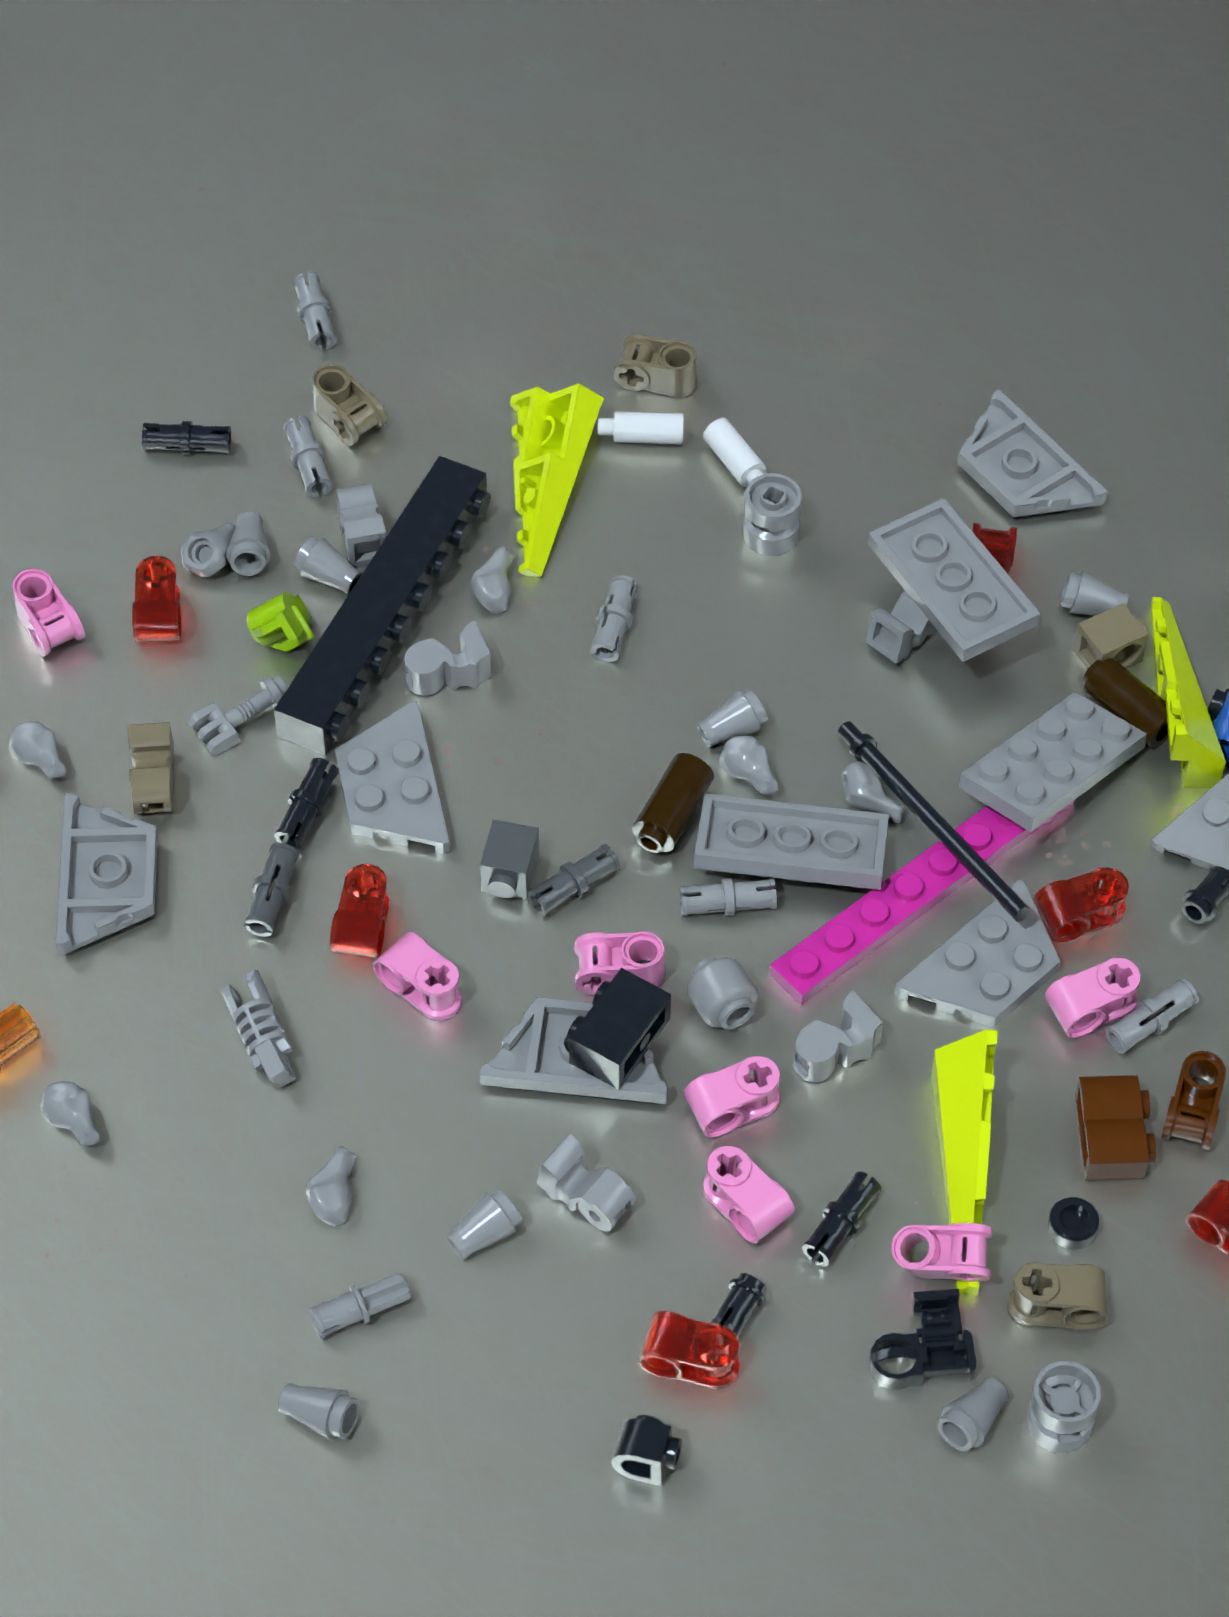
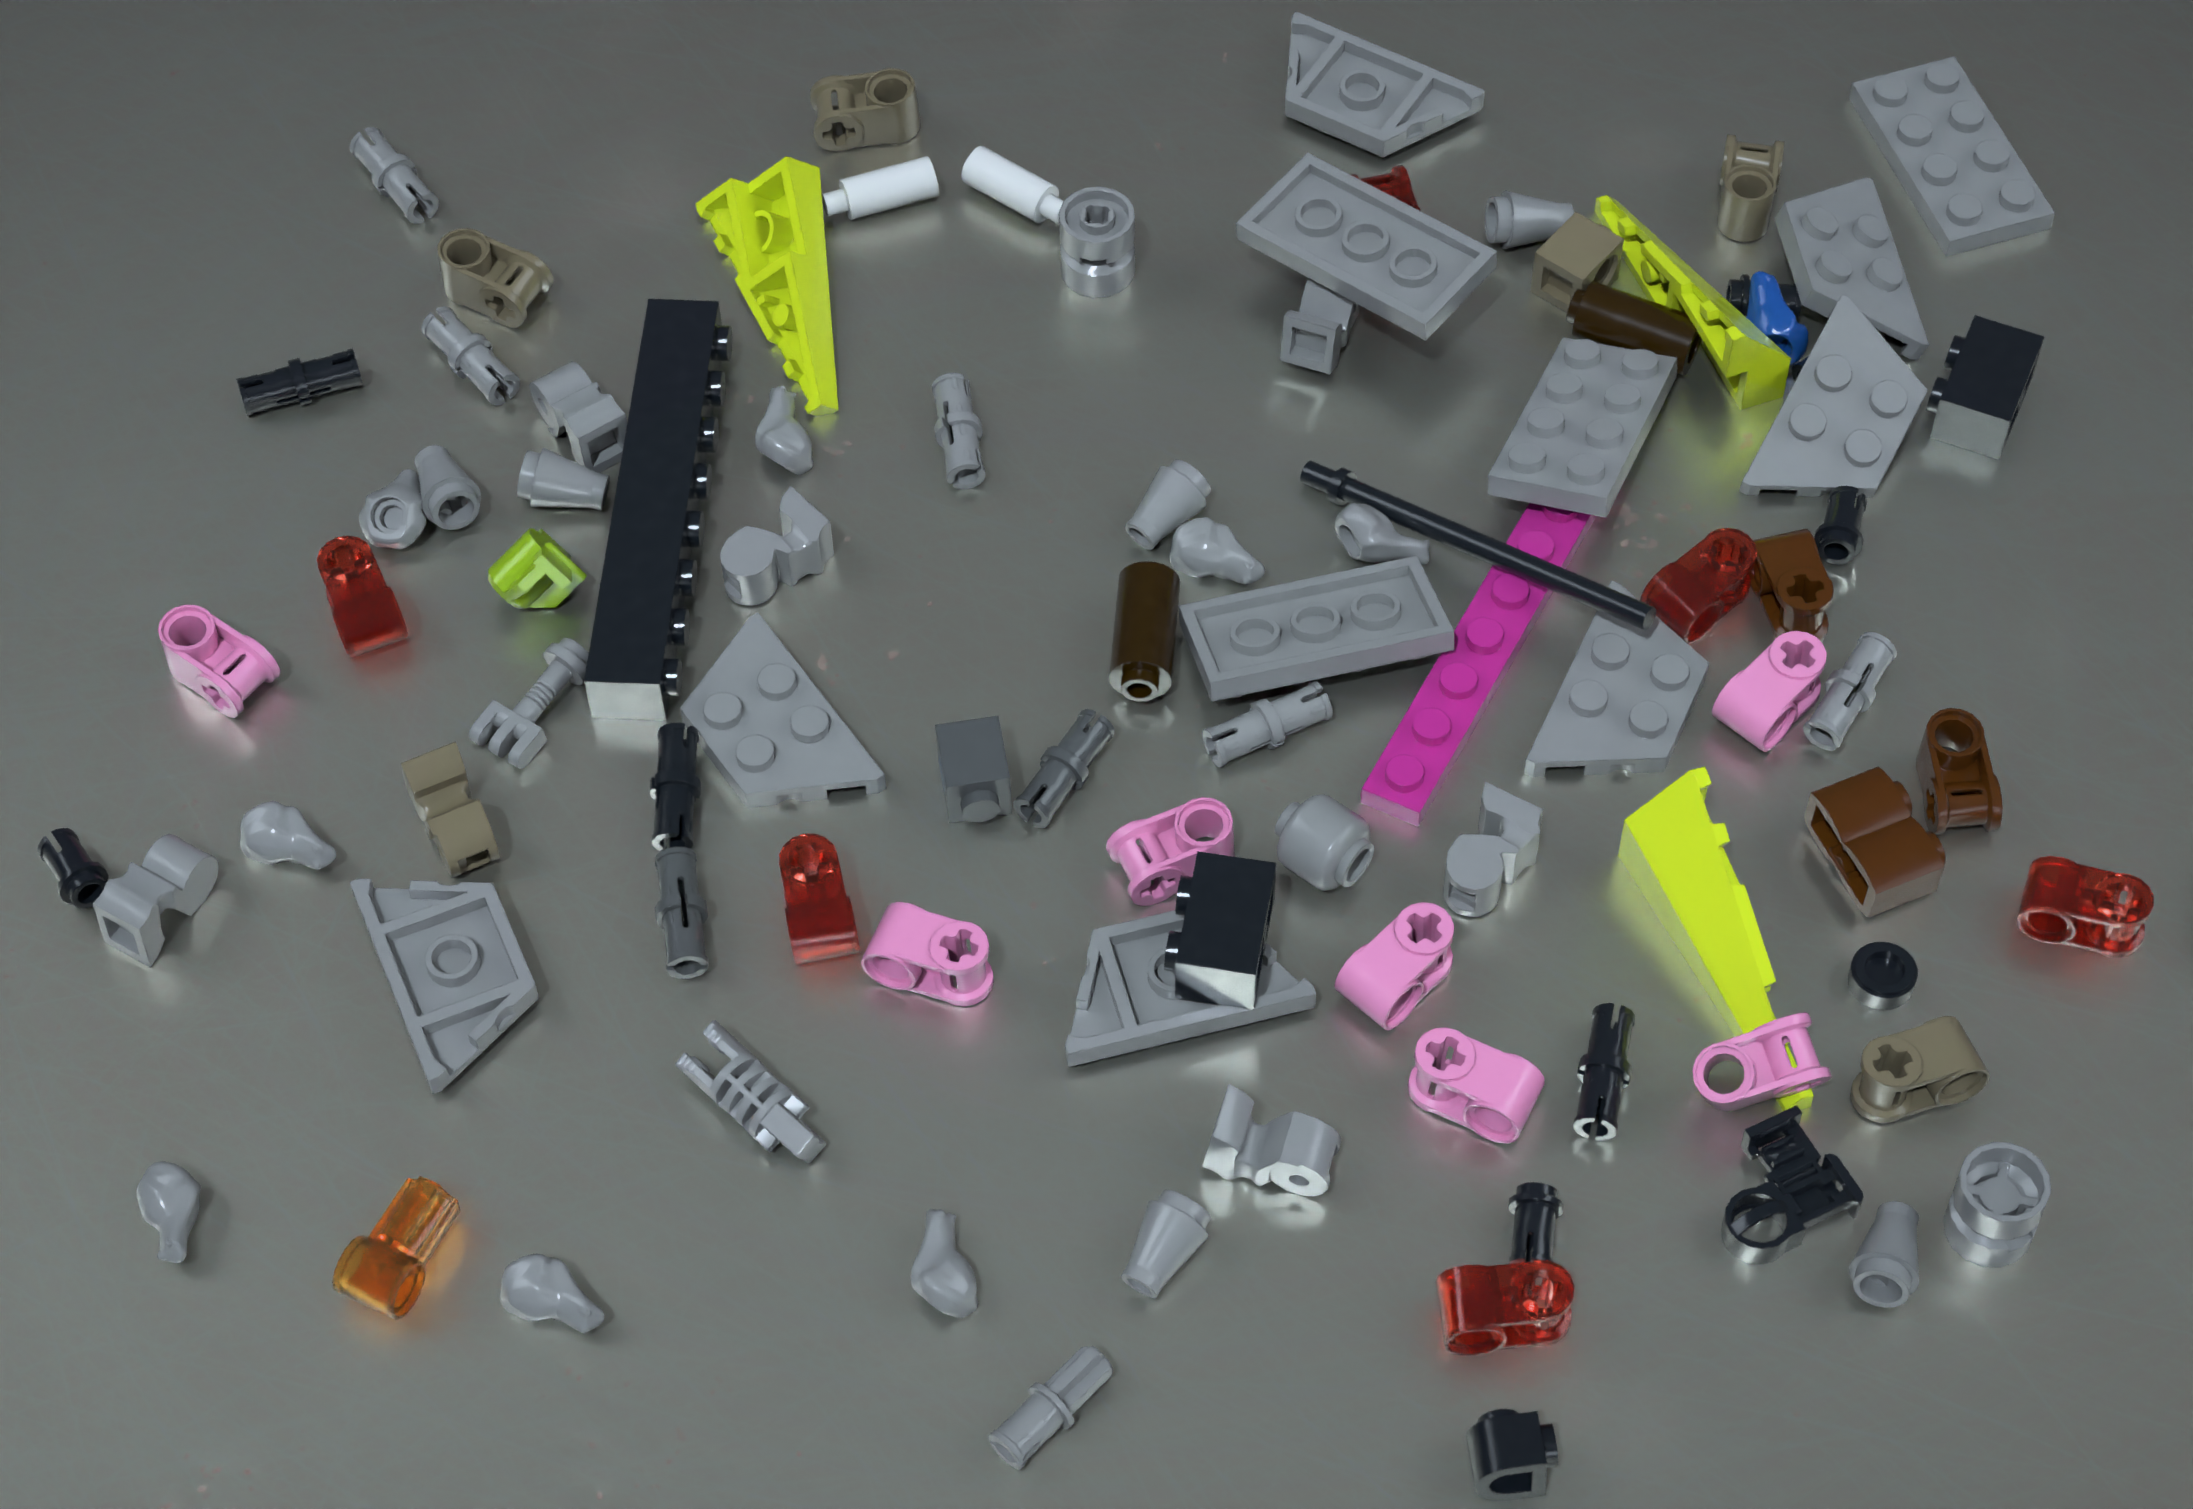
camera: 20 degrees left, 0 degrees up
none -> reddish brown piece [1743,528,1834,642]

